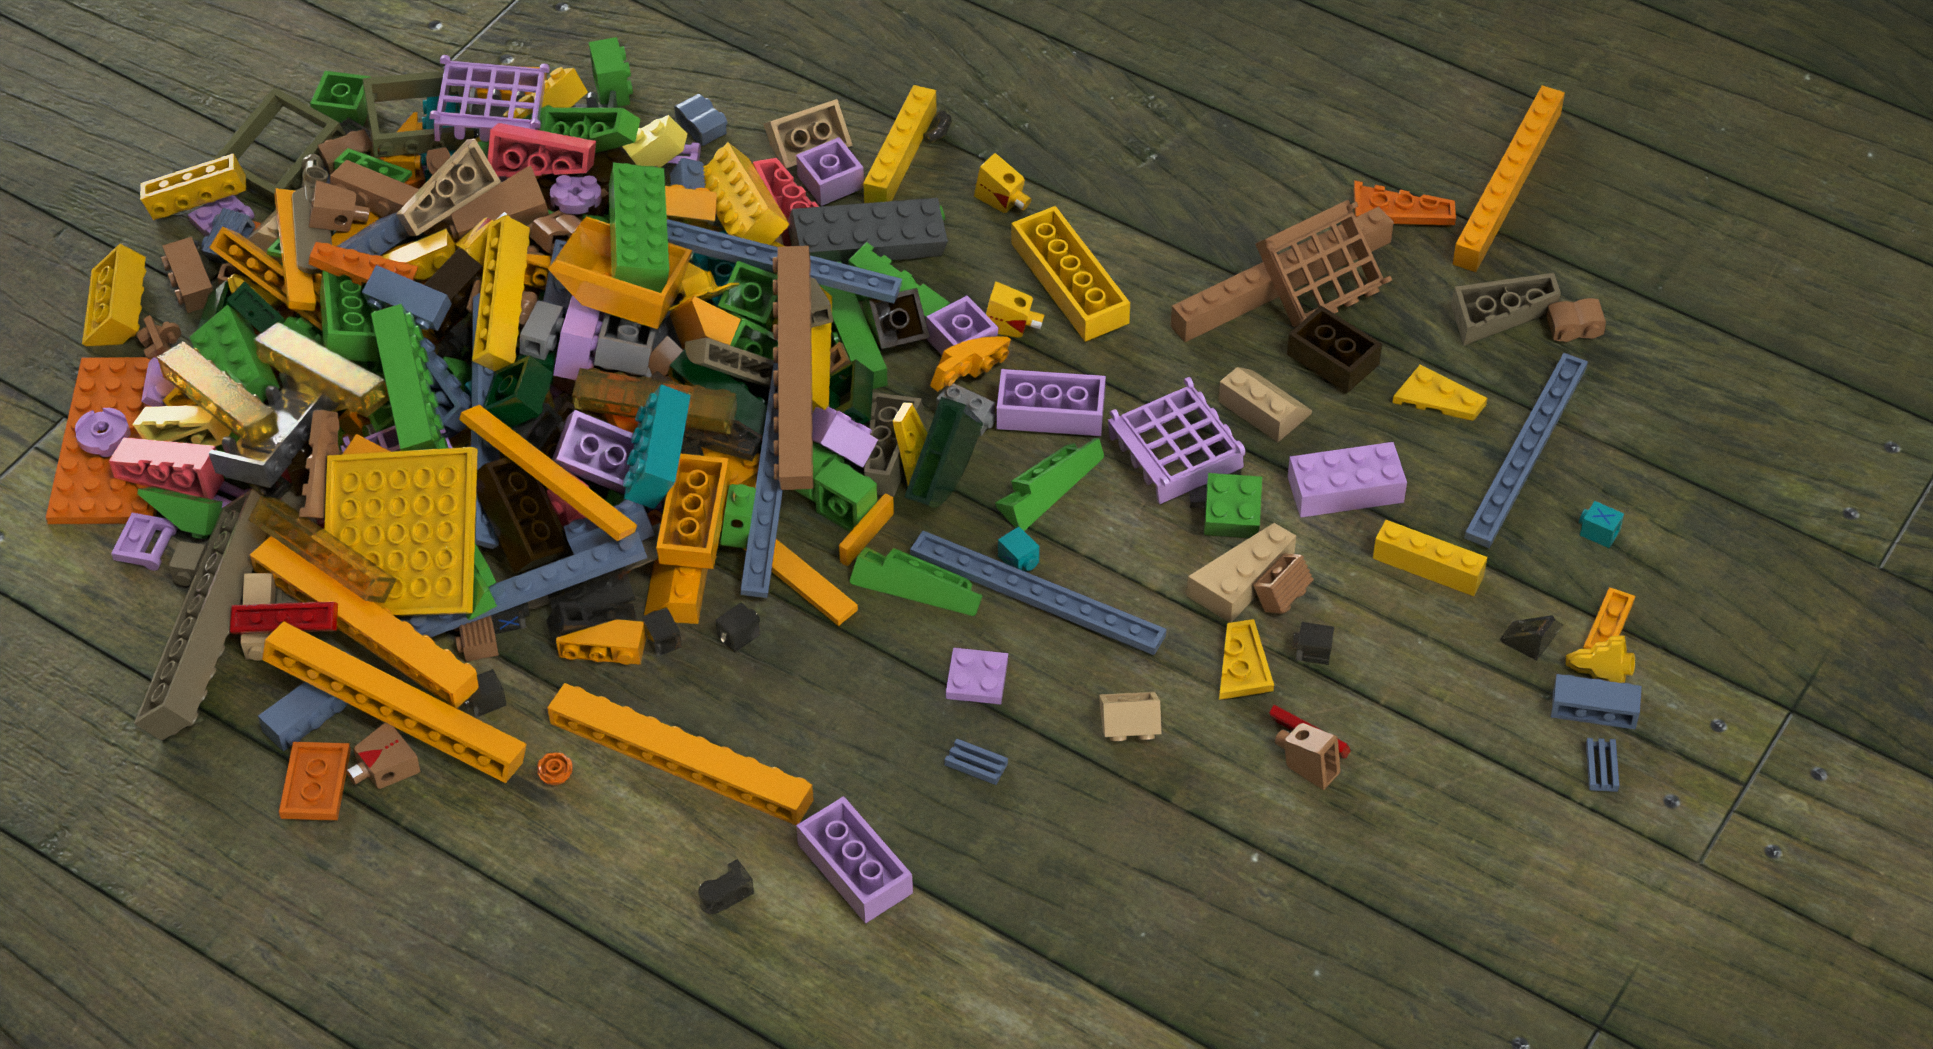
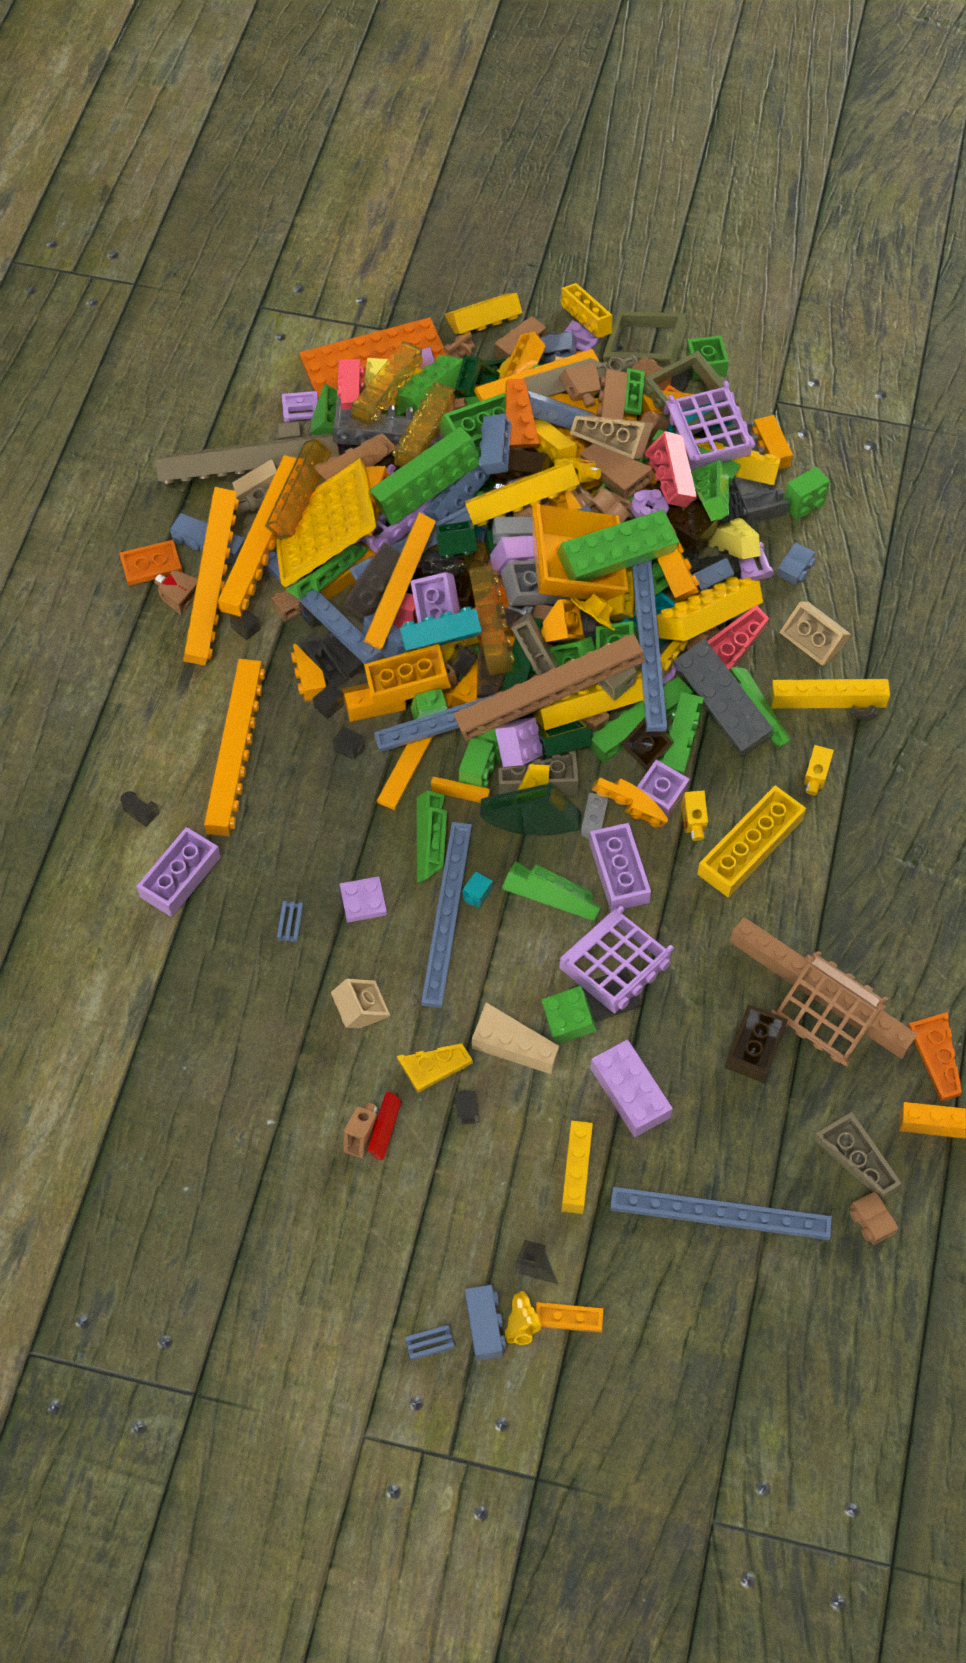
camera: 70 degrees right, 10 degrees up
lavender plate [75,408,131,457] -> none
red tile [230,602,338,634] -> none
orange plate [537,753,572,785] -> none
lavender brick [796,137,864,206] -> none
tan slope [1218,367,1312,442] -> none
medium nougat brick [1253,553,1314,614] -> none
yellow wing [1392,365,1488,421] -> none
teal brick [1579,501,1624,548] -> none

